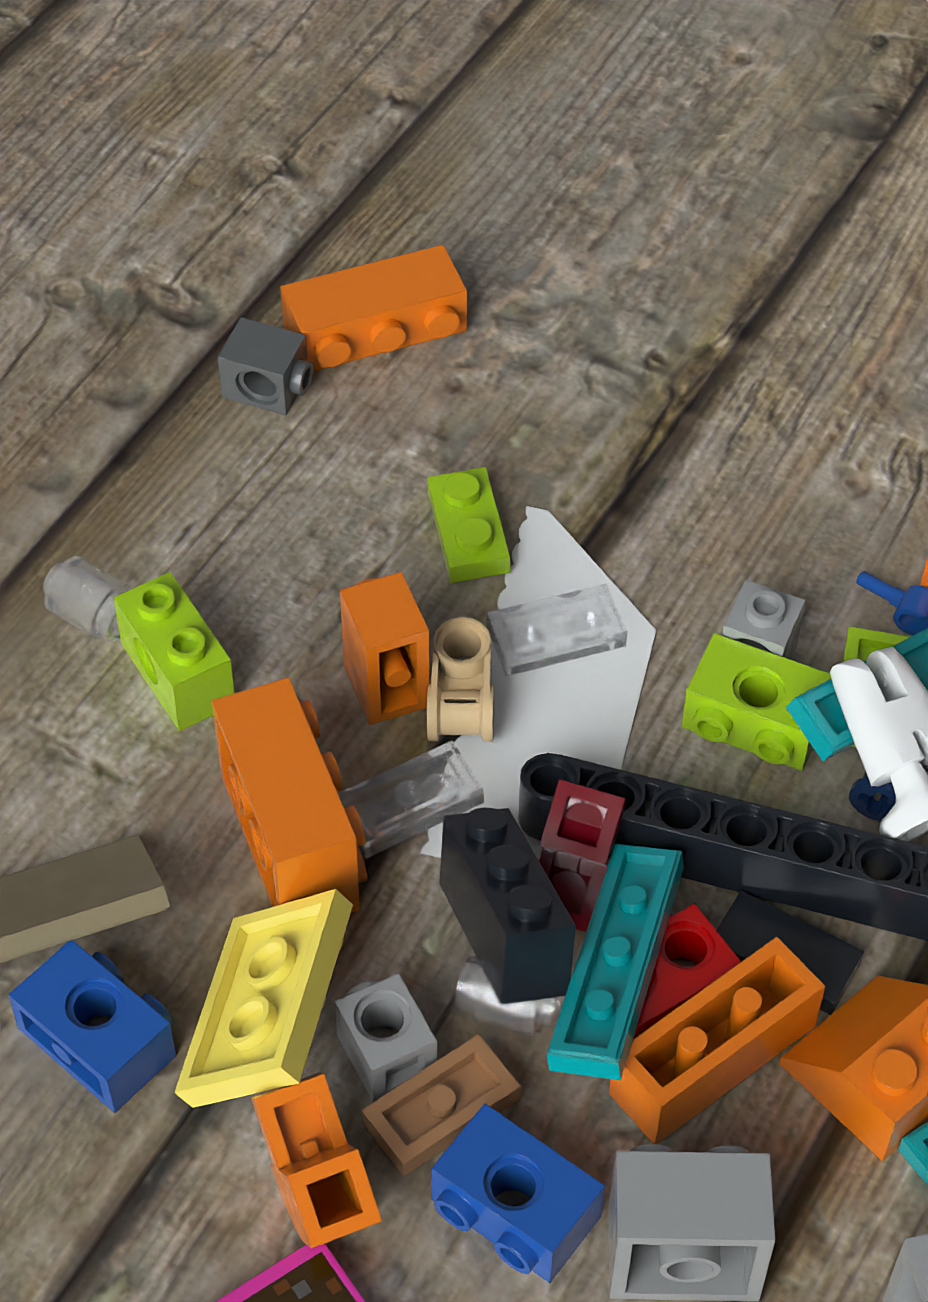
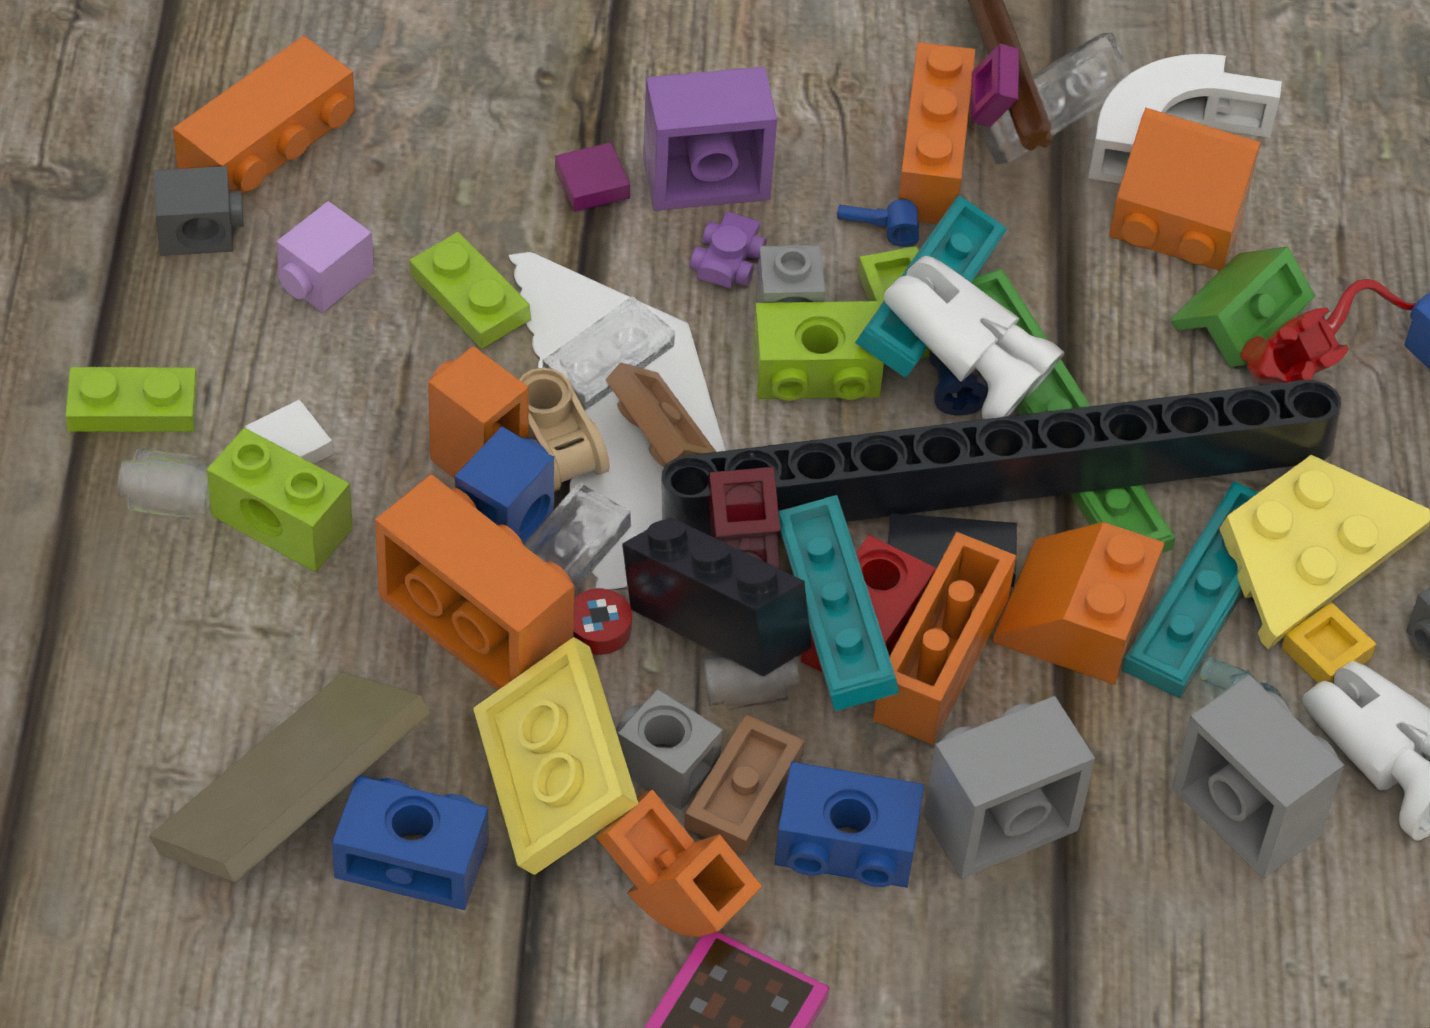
camera: 30 degrees left, 0 degrees up
none -> lime plate [66,367,197,432]
none -> white tile [245,399,333,464]
none -> lavender brick [276,201,374,313]
none -> blue brick [455,426,554,554]
none -> magenta tile [555,142,630,212]
none -> red tile [573,588,632,654]
none -> medium nougat plate [605,362,716,467]
none -> medium lavender brick [643,66,777,211]
none -> medium lavender piece [690,211,767,289]

